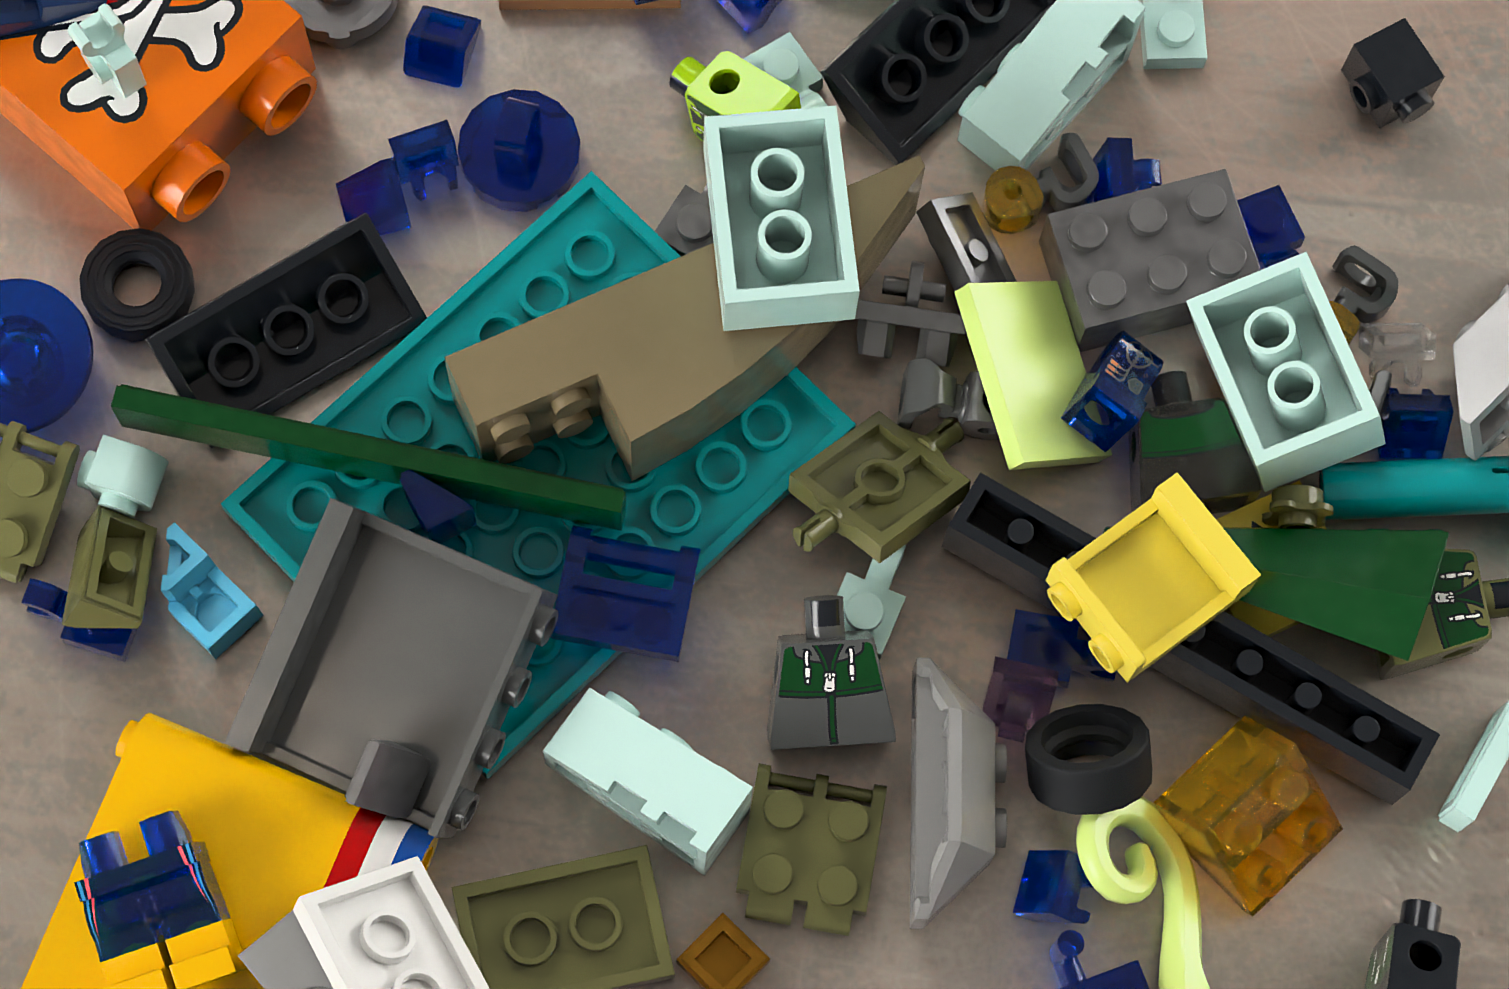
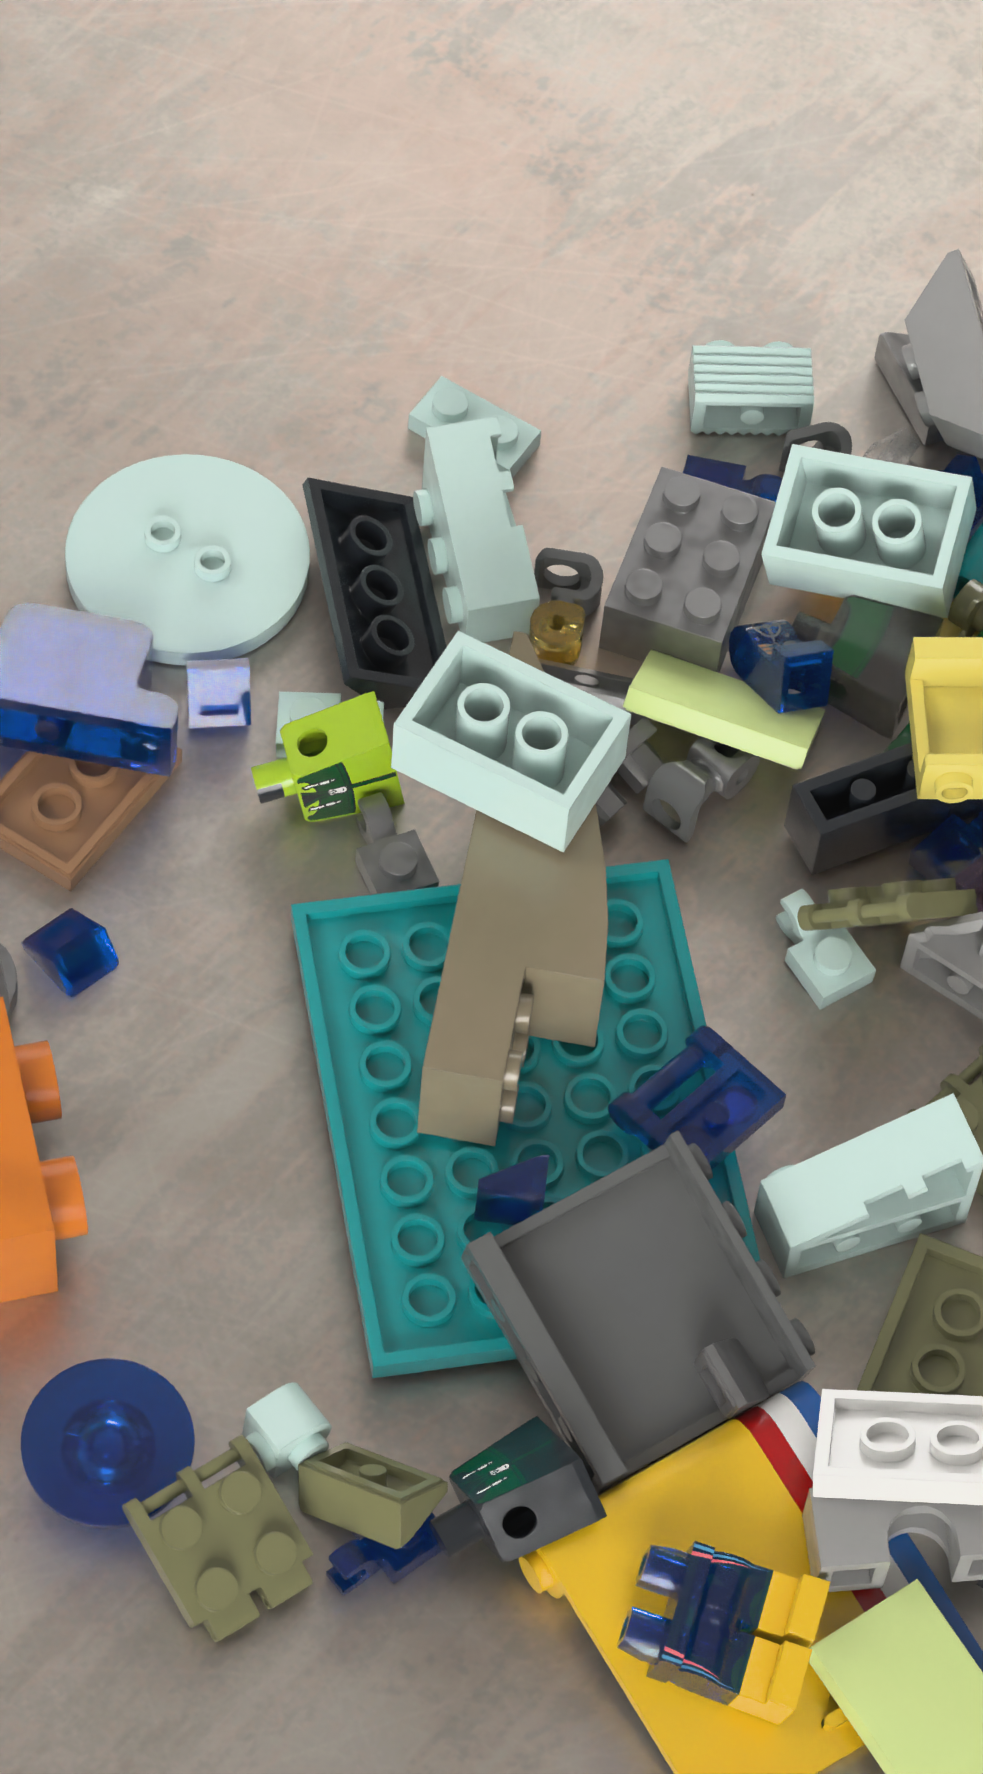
camera: 55 degrees left, 15 degrees down
black tyre [79,228,195,342] -> none
dark green tile [111,384,626,531] -> none
black slope [145,212,427,449] -> none
medium azure slope [161,522,264,659] -> none
clear blue slope [336,157,411,235] -> none
clear blue tile [388,120,459,201] -> none
clear blue tile [458,89,581,212] -> none
torso [767,595,896,750] -> none
olive plate [788,411,971,563] -> none
clear blue tile [1093,137,1162,202] -> none
black brick [1341,18,1445,128] -> none
none -> black torso [428,1416,607,1562]
none -> light aqua brick [688,340,814,436]
none -> olive plate [797,878,978,931]

